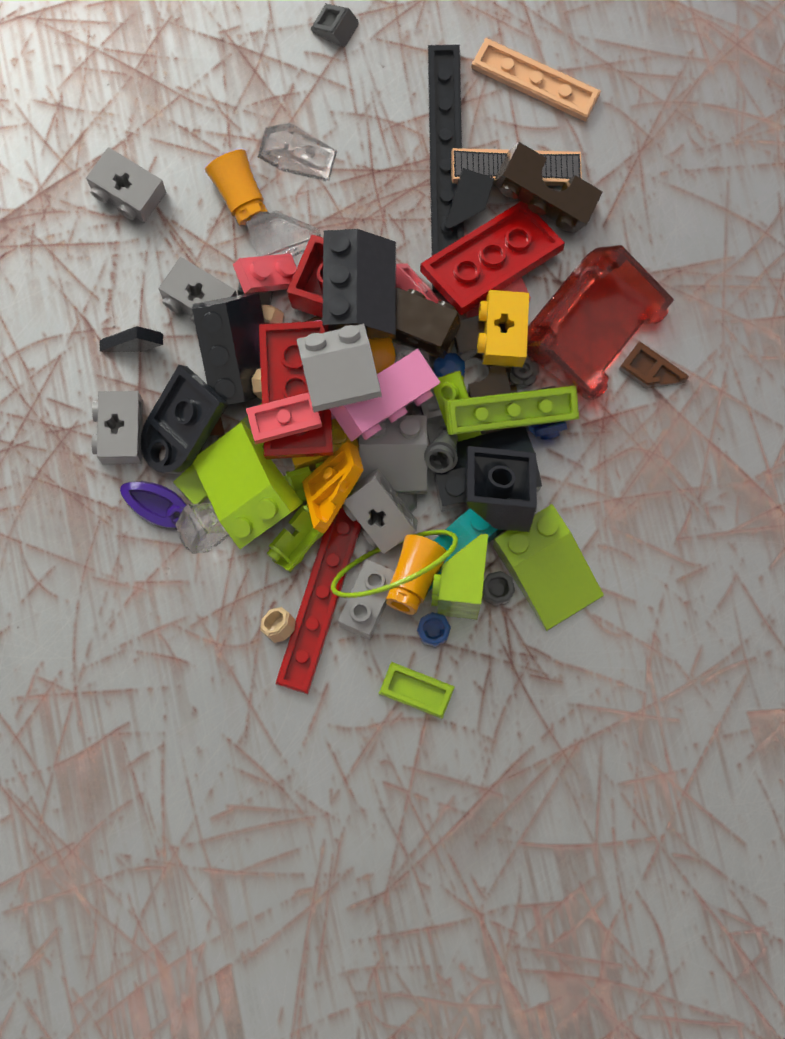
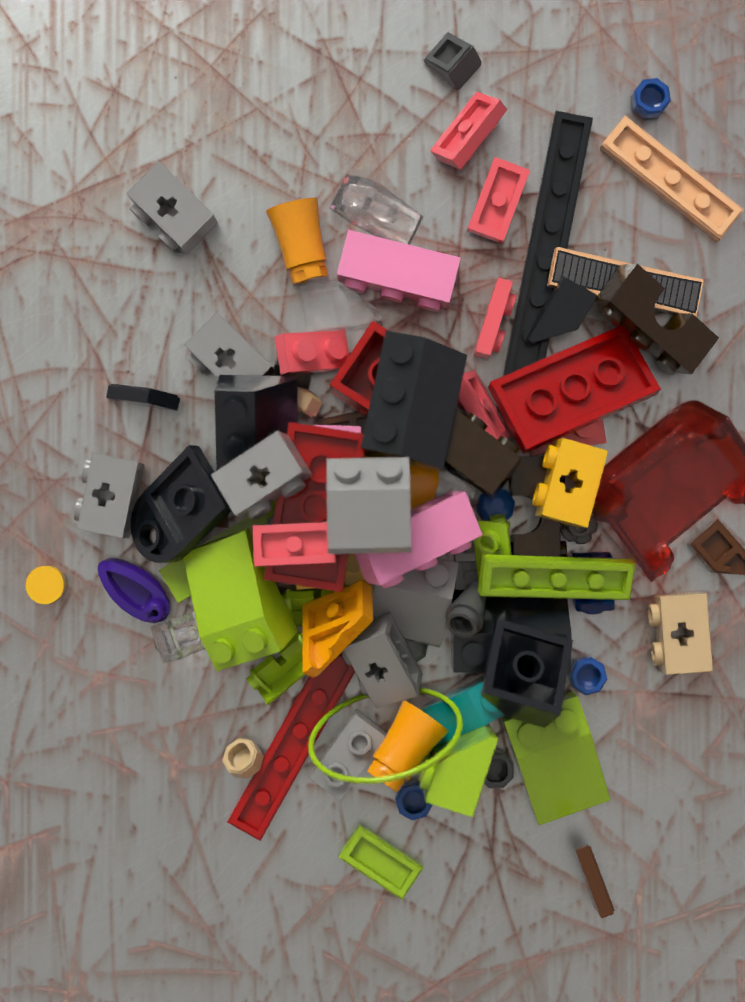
camera: 10 degrees right, 10 degrees up
none -> yellow tile [26,566,67,604]
none -> light grey brick [211,430,313,520]
none -> bright pink brick [337,230,461,312]
none -> coral plate [430,92,507,170]
none -> coral plate [467,157,530,244]
none -> coral plate [473,277,516,360]
none -> blue tile [568,656,608,695]
none -> reddish brown tile [575,844,615,919]
none -> blue tile [631,78,671,119]
none -> tan brick [648,592,713,675]

